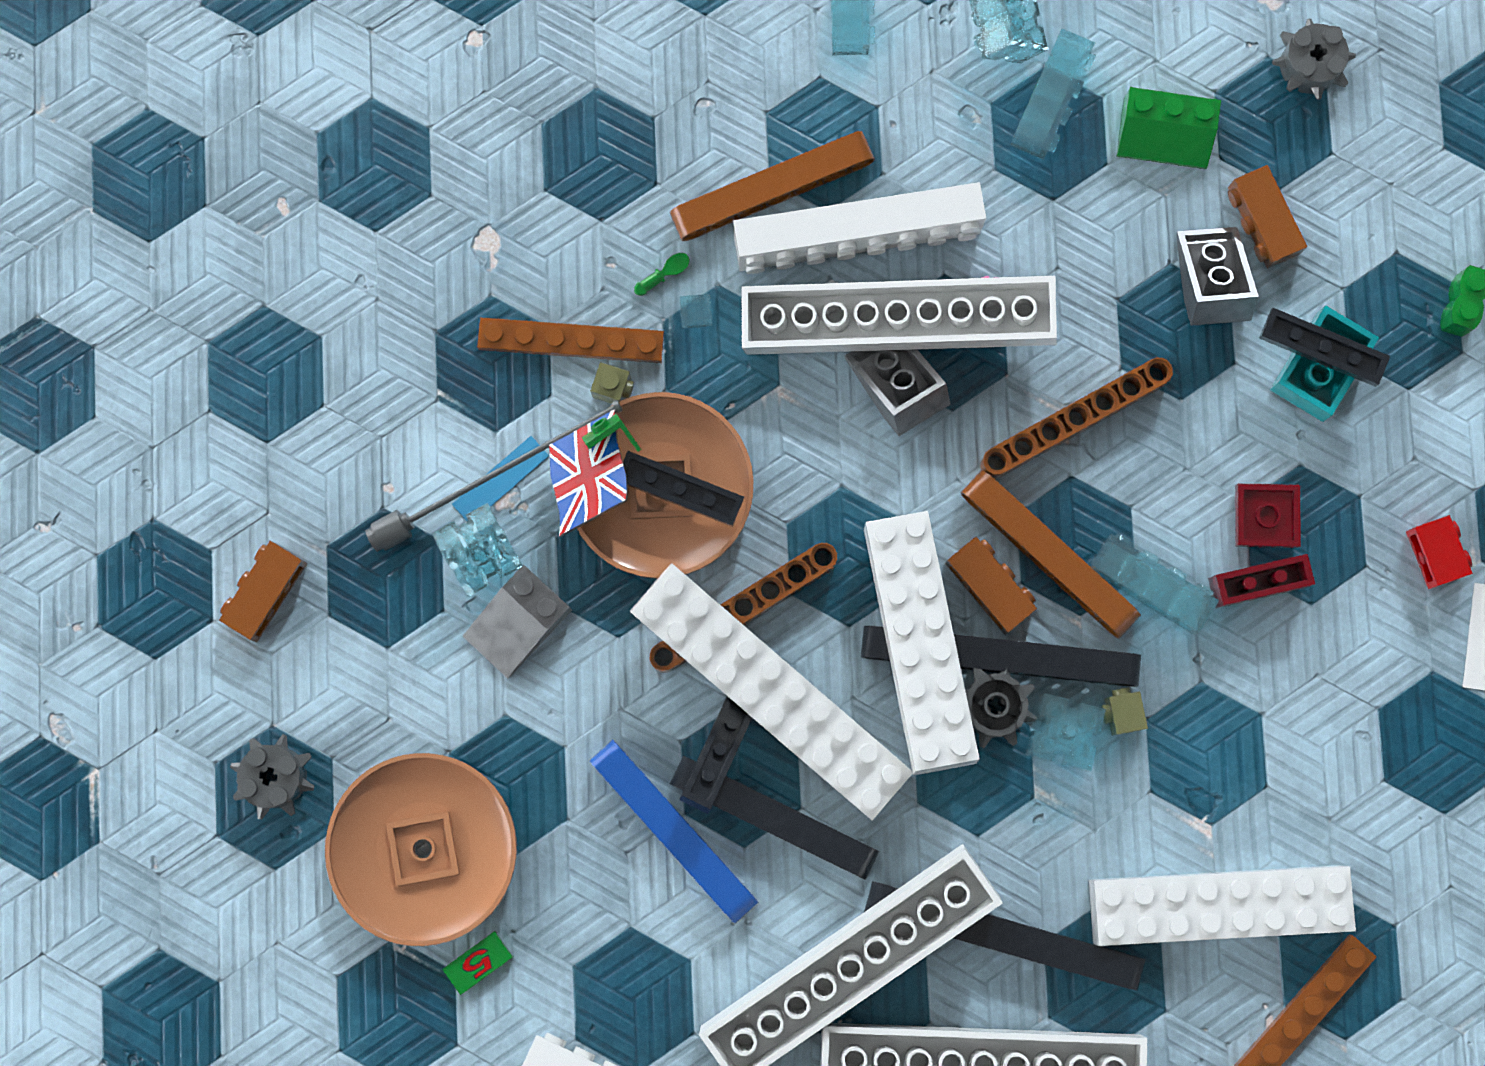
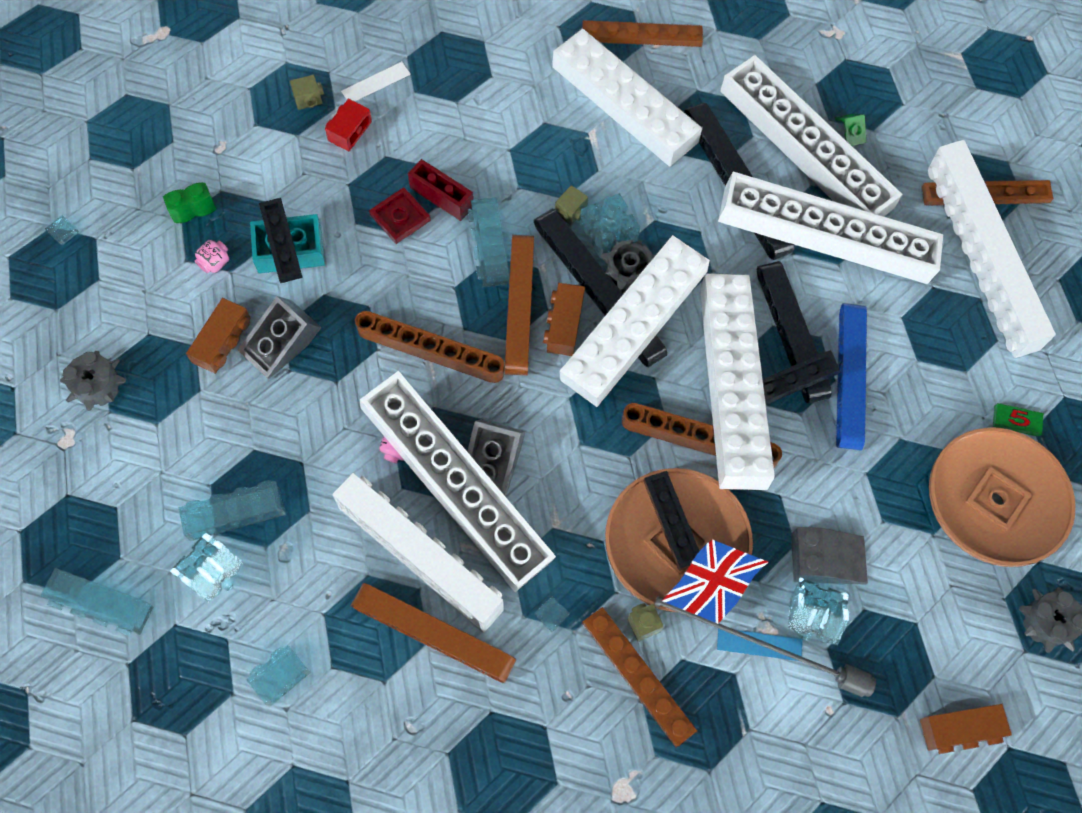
camera: 135 degrees left, 15 degrees down
green bracket [582,414,642,452] -> none
green piece [634,252,690,296] -> none
green slope [1116,87,1221,169] -> none
none -> bright pink head [195,240,229,273]

